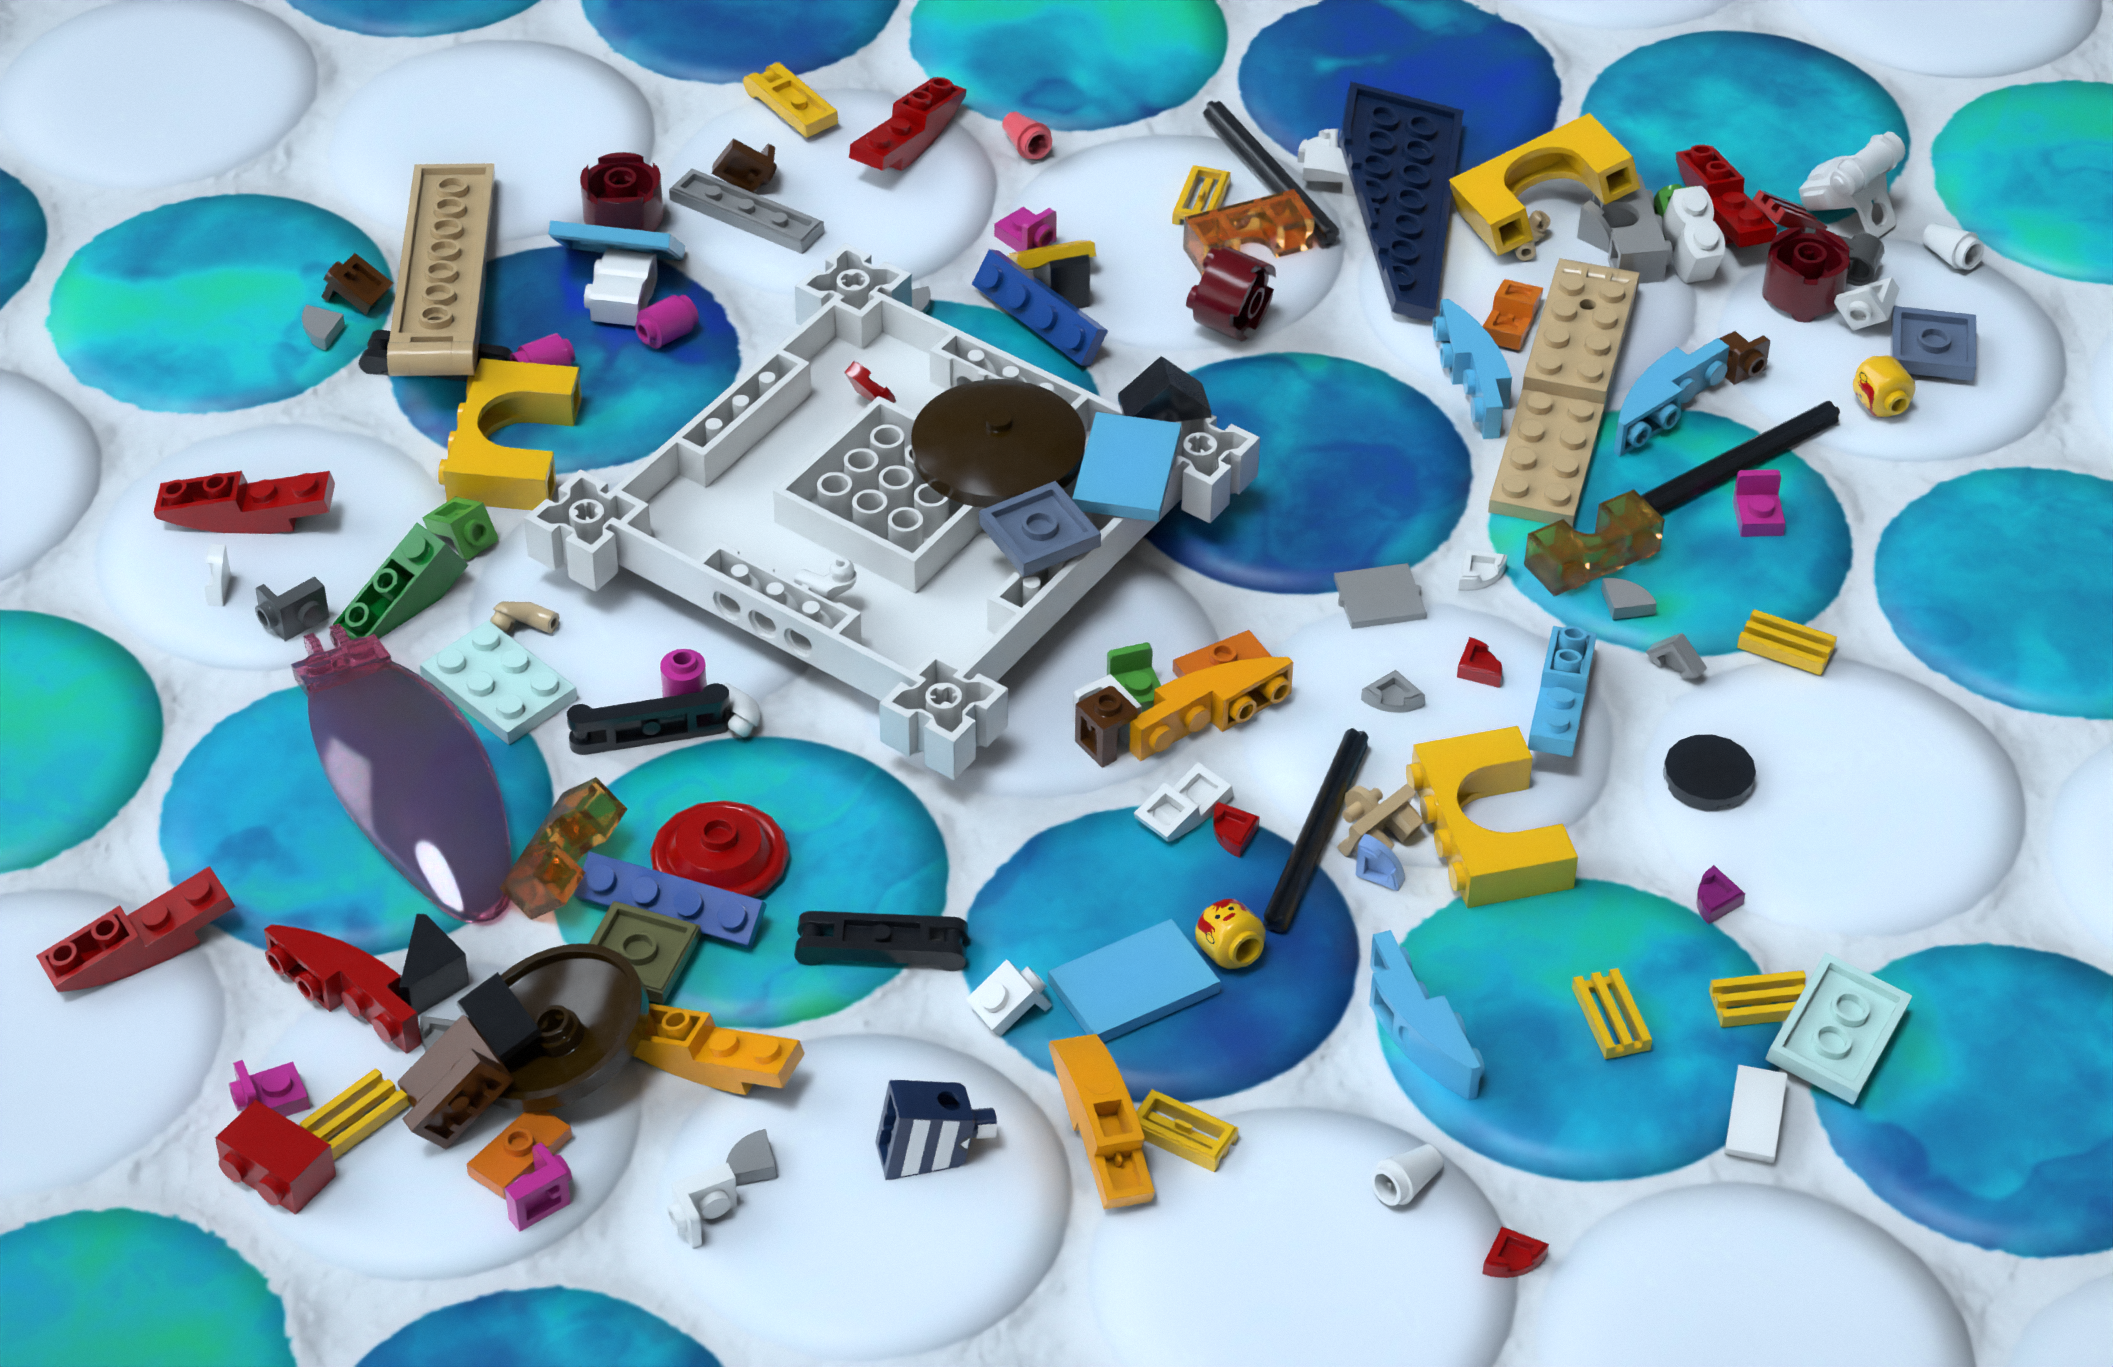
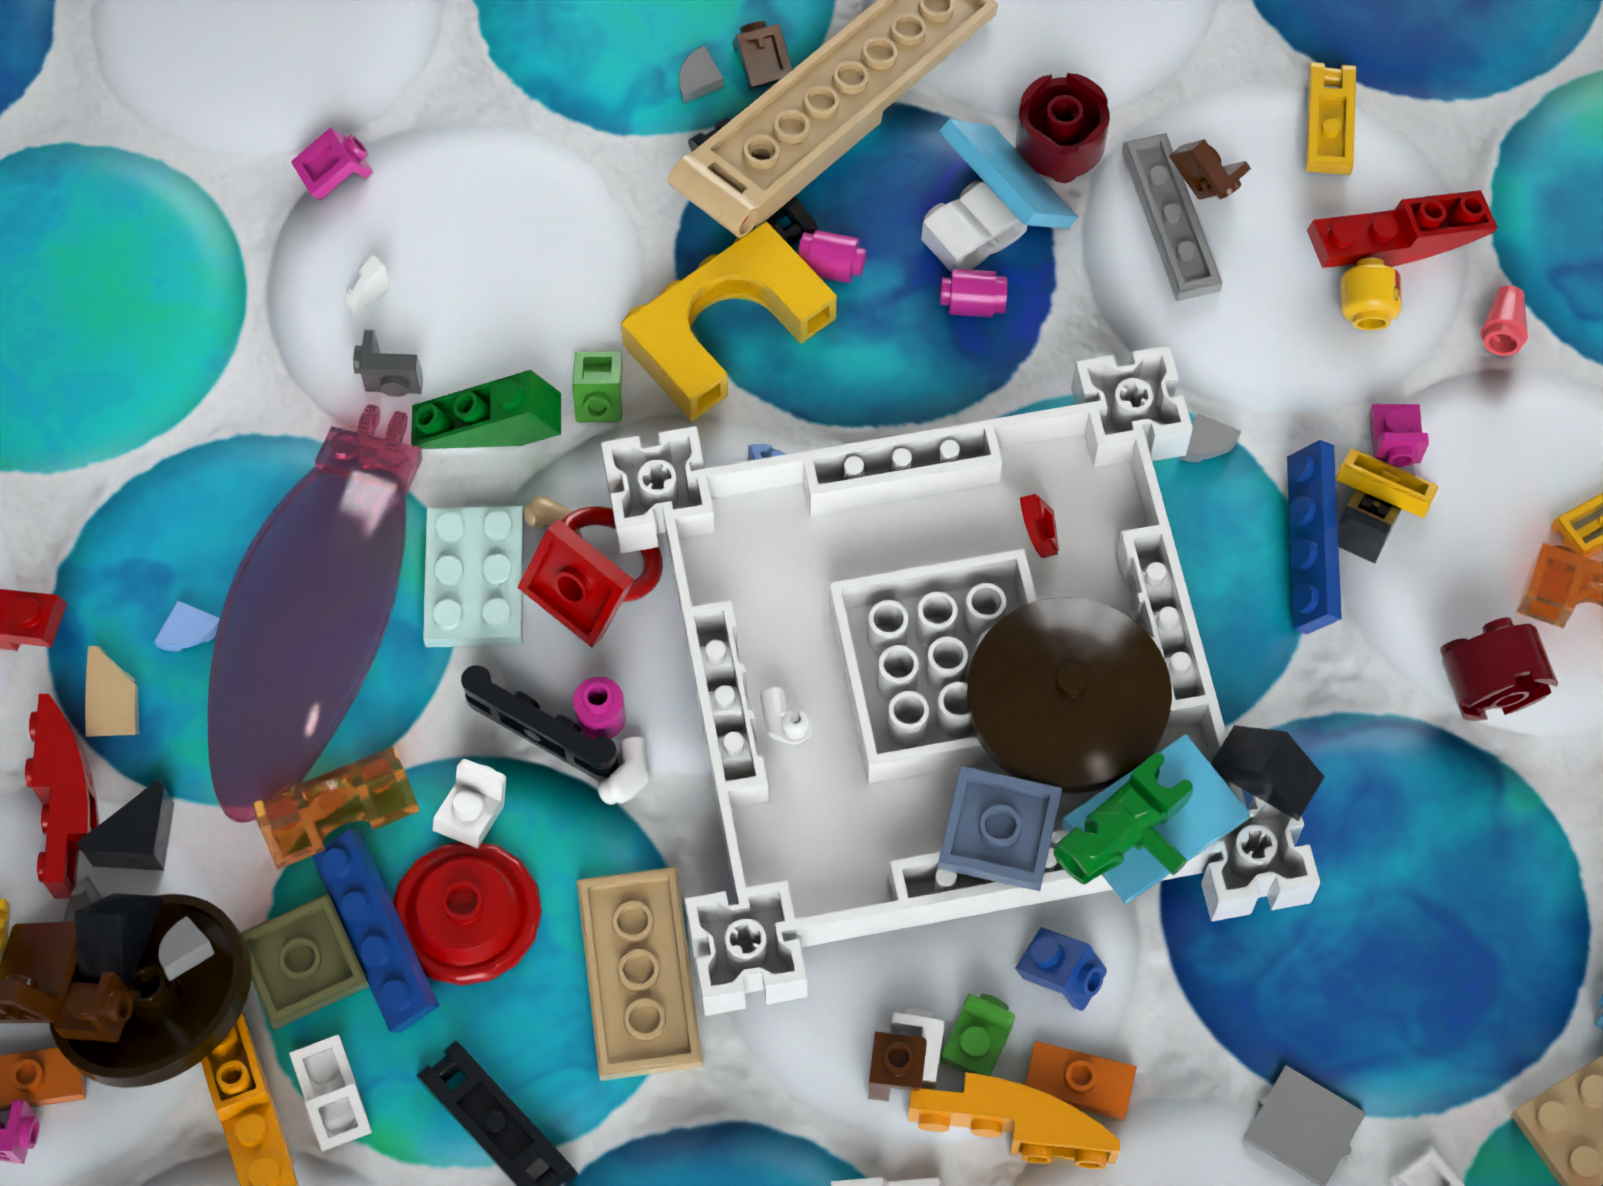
camera: 45 degrees right, 20 degrees up
red slope [153,471,335,534] -> none
none -> reddish brown bracket [54,972,135,1043]
none -> tan slope [85,646,140,737]
none -> light blue tile [154,601,224,652]
none -> light grey tile [158,916,215,981]
none -> white slope [289,1034,372,1152]
none -> dark pink bracket [291,127,373,200]
none -> white bracket [432,759,507,849]
none -> red tile [517,506,663,648]
none -> tan tile [577,866,703,1081]
none -> blue bracket [1015,927,1107,1011]
none -> green piece [1053,753,1193,885]
none -> yellow head [1340,258,1402,331]

